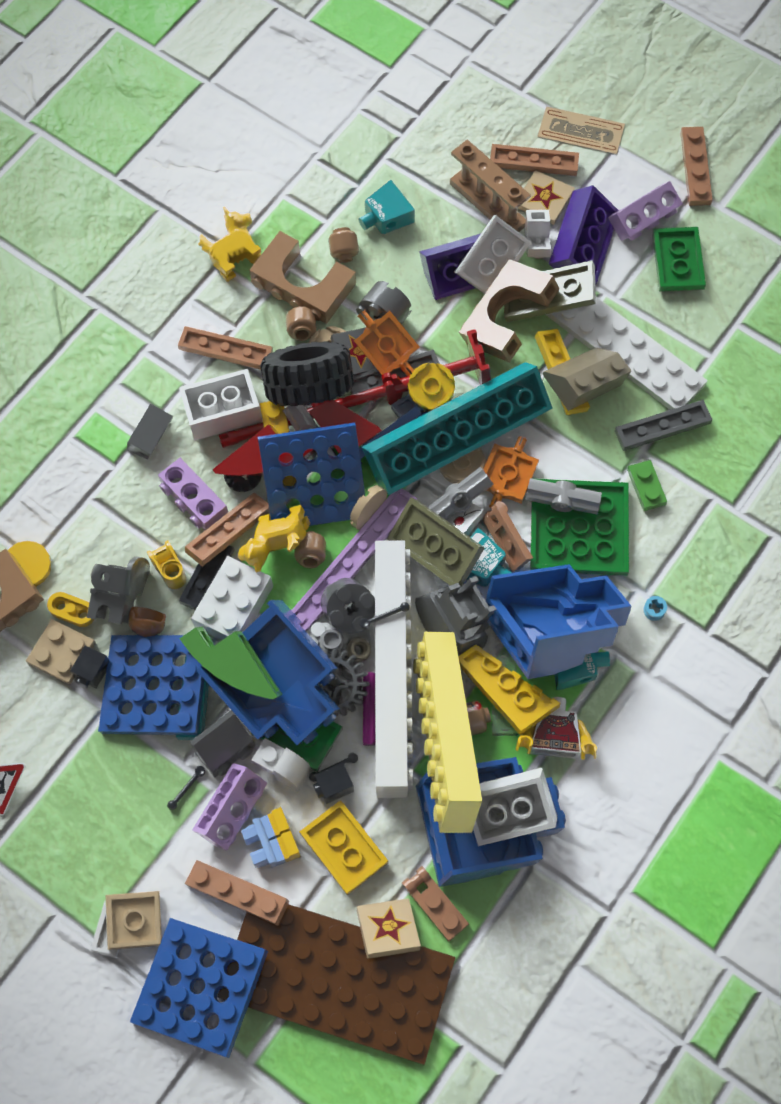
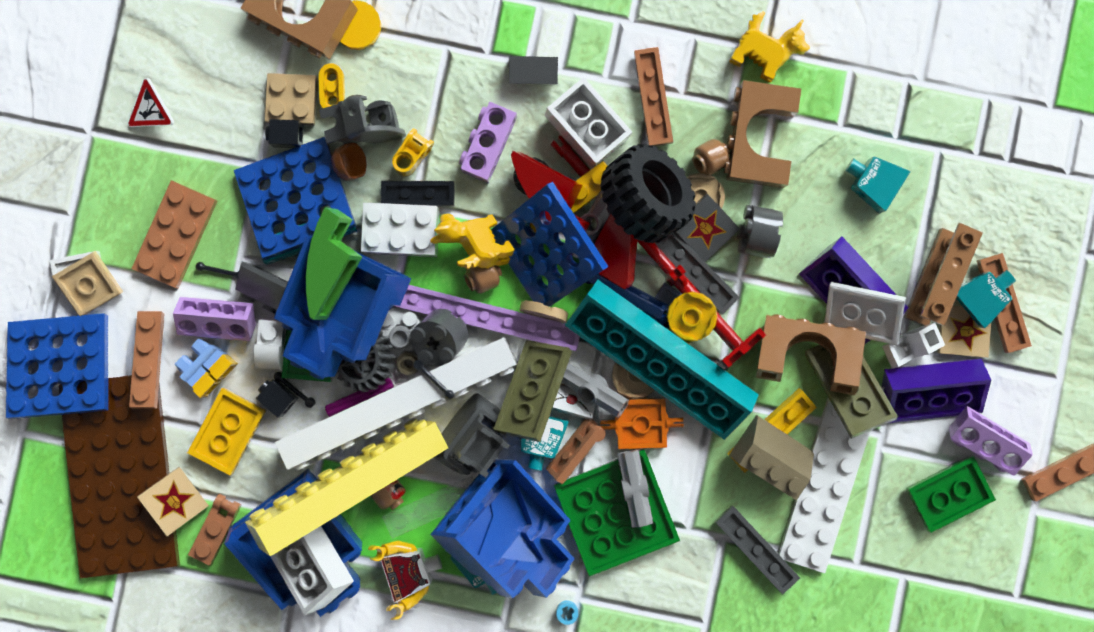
camera: 60 degrees right, 20 degrees up
nougat plate [185,493,270,566] -> none
medium nougat head [328,227,359,263] -> none
orange plate [354,310,420,376] -> none
yellow wing [458,645,561,735] -> none
tan sticker [537,106,625,154] -> none
bright green plate [627,460,667,512] -> none
none -> nougat plate [131,180,218,289]
none -> teal torso [956,270,1016,328]

